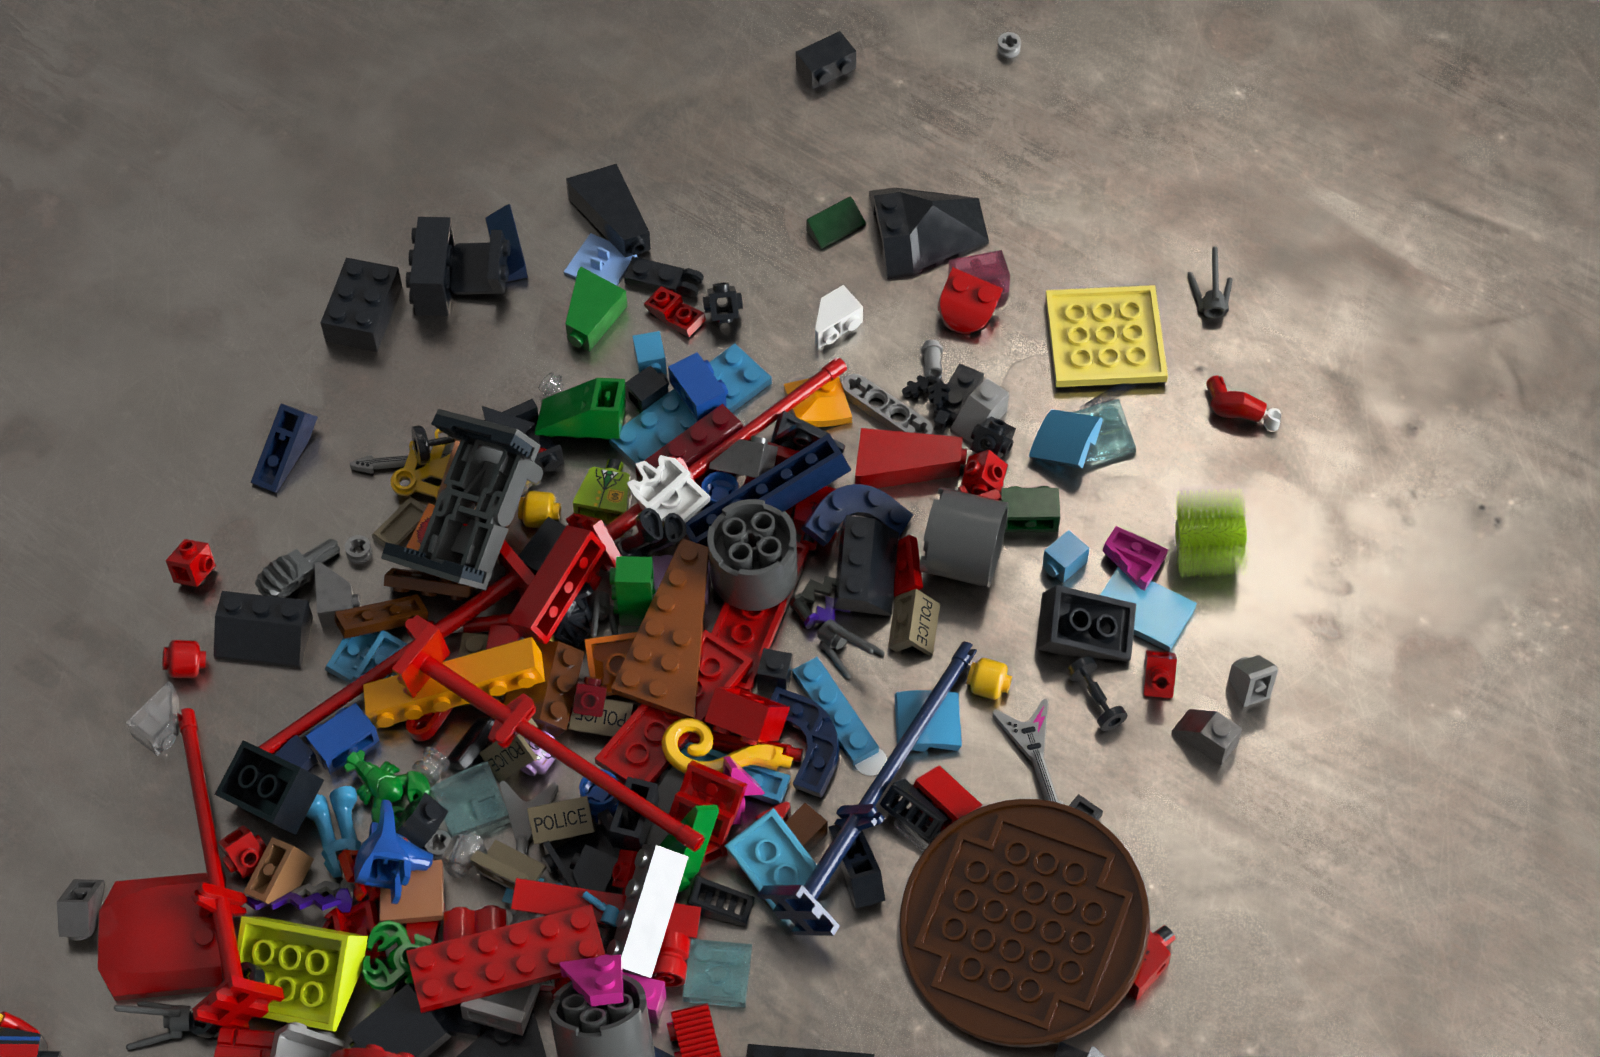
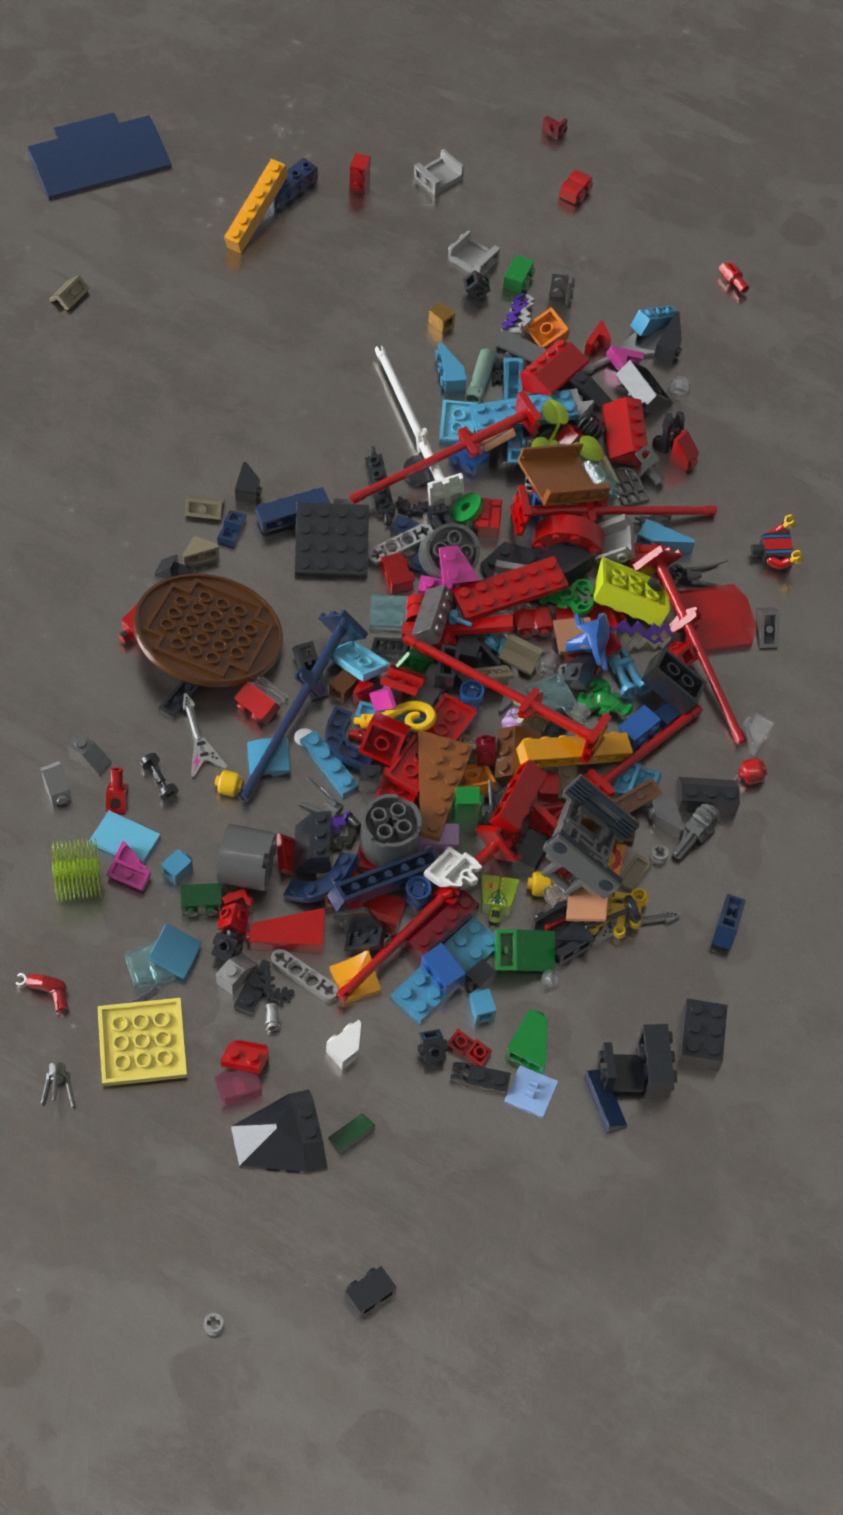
camera: 170 degrees right, 0 degrees up
red brick [165,539,216,587] -> none
medium nougat slope [243,837,314,904] -> none
black slope [566,164,651,257] -> none
black piece [615,508,686,557] -> none
flat silver slope [709,436,778,478] -> none
black slope [880,779,948,842] -> none
dark tan panel [888,589,940,656] -> none
black slope [1036,585,1136,661] -> none

